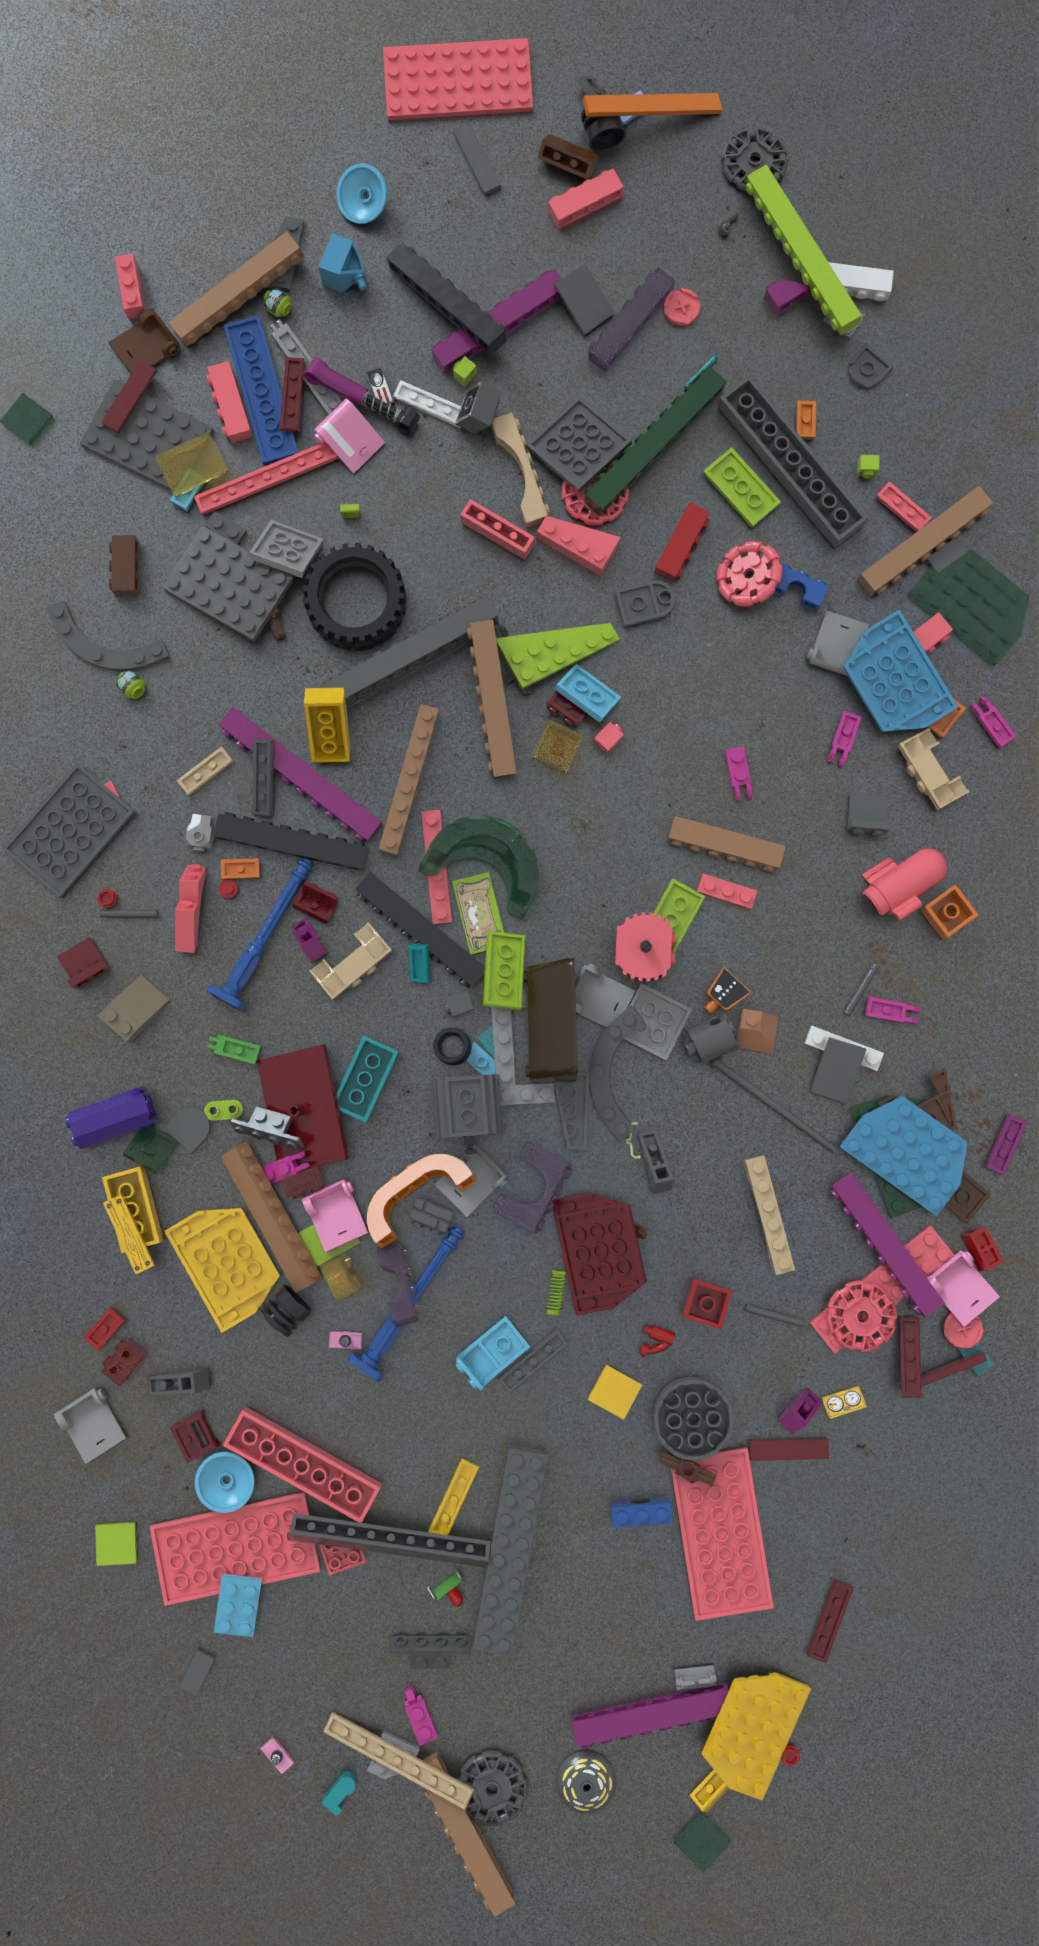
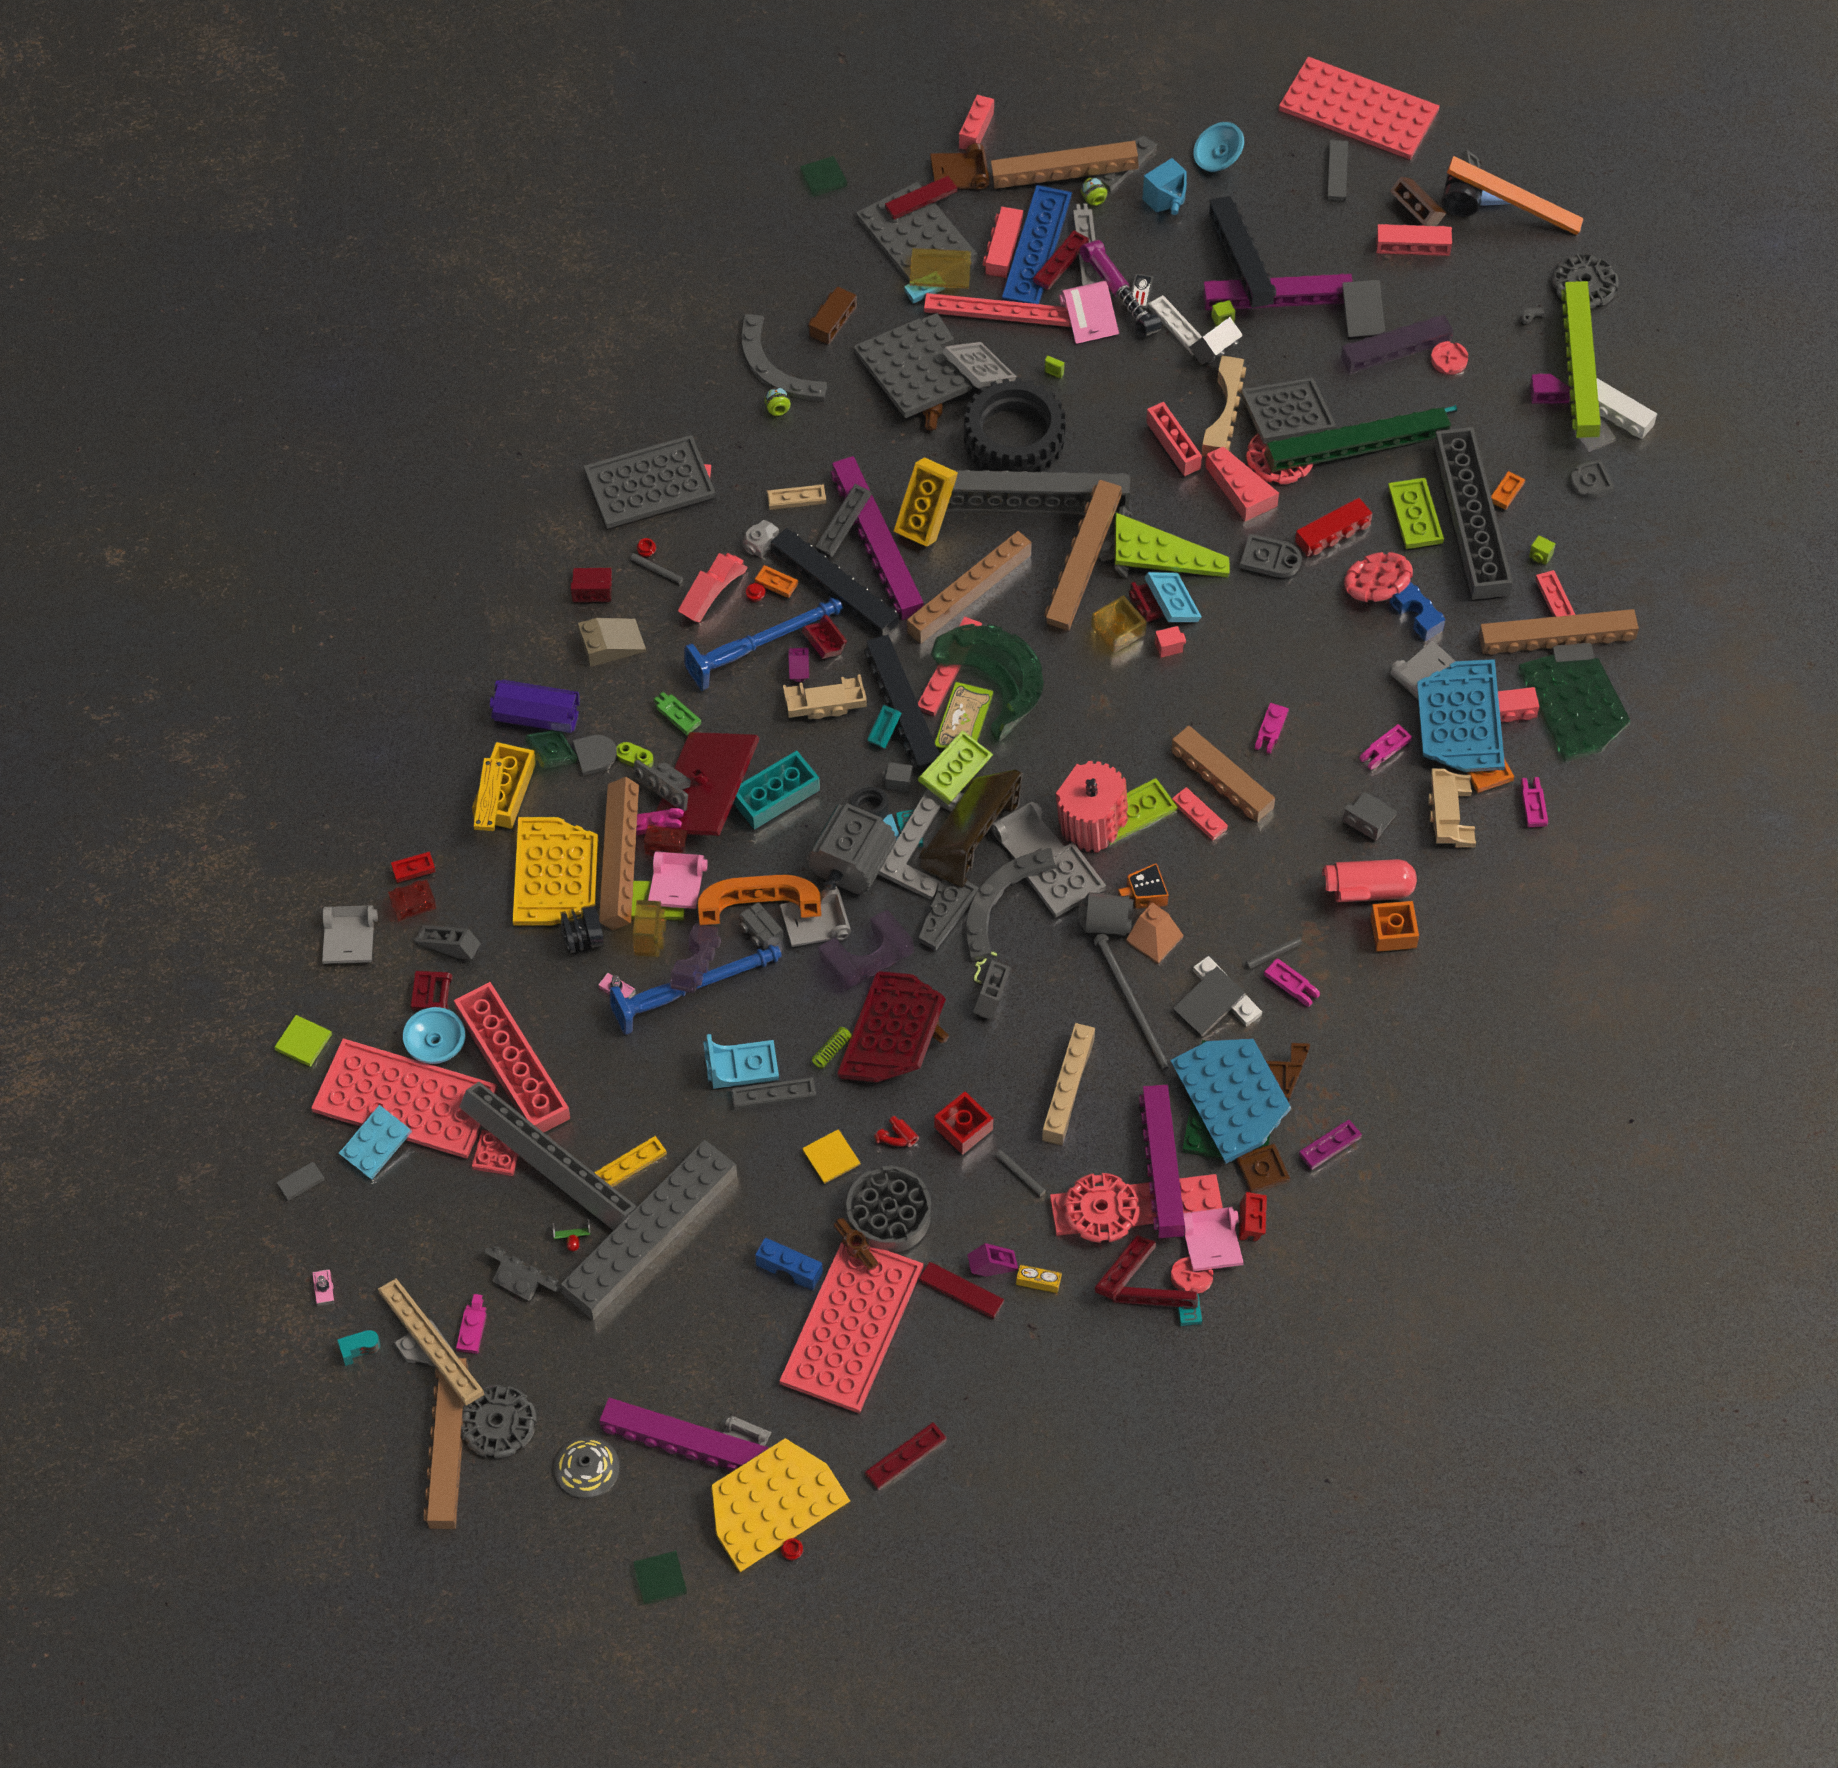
camera: 30 degrees right, 25 degrees down
yellow slope [689,1769,729,1812] -> none

